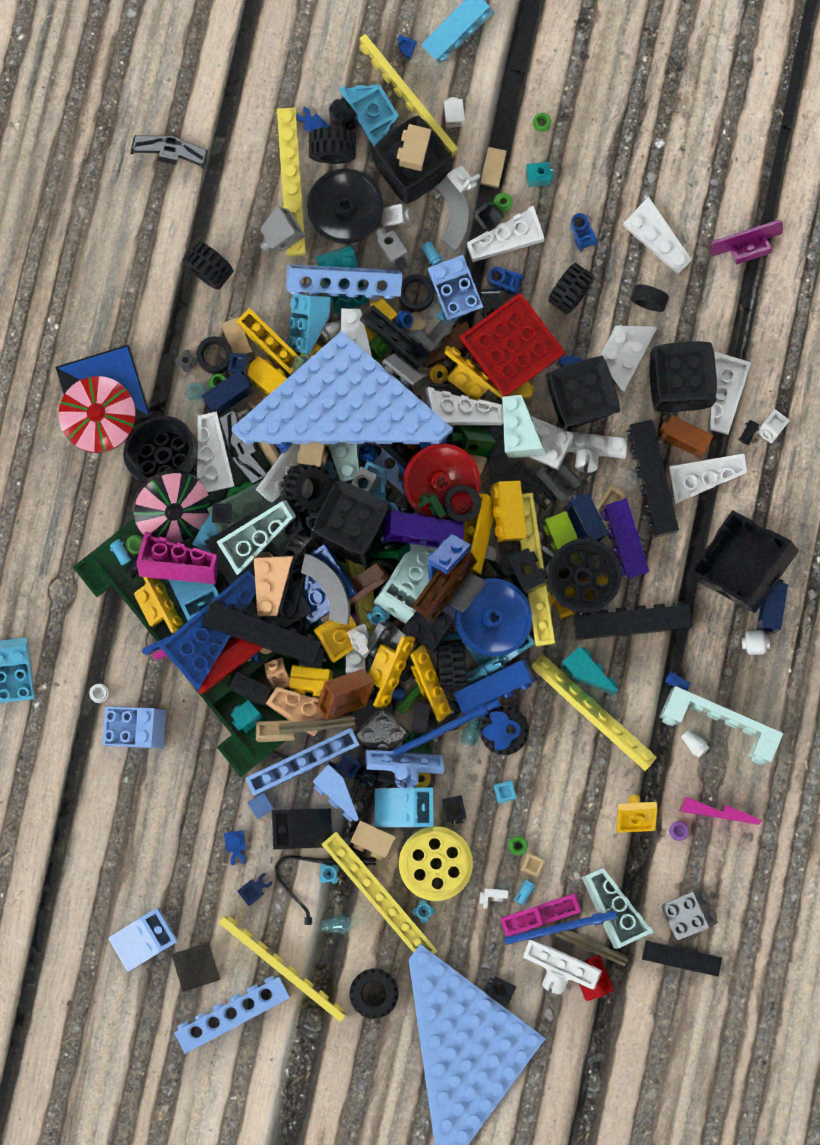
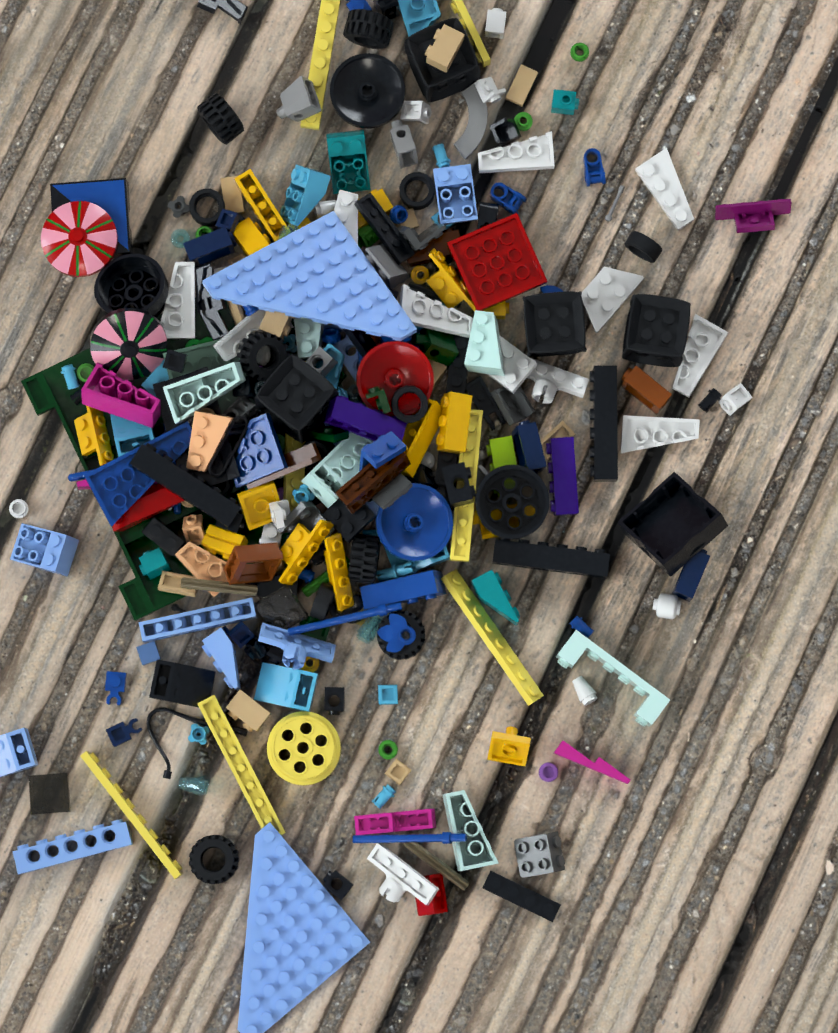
camera: 20 degrees right, 0 degrees up
light blue brick [285,264,402,299] -> none
light grey tile [301,554,350,625] -> none
medium azure plate [412,899,436,923] -> none
white bracket [479,888,508,909] -> none
black tyre [548,263,594,315] -> none

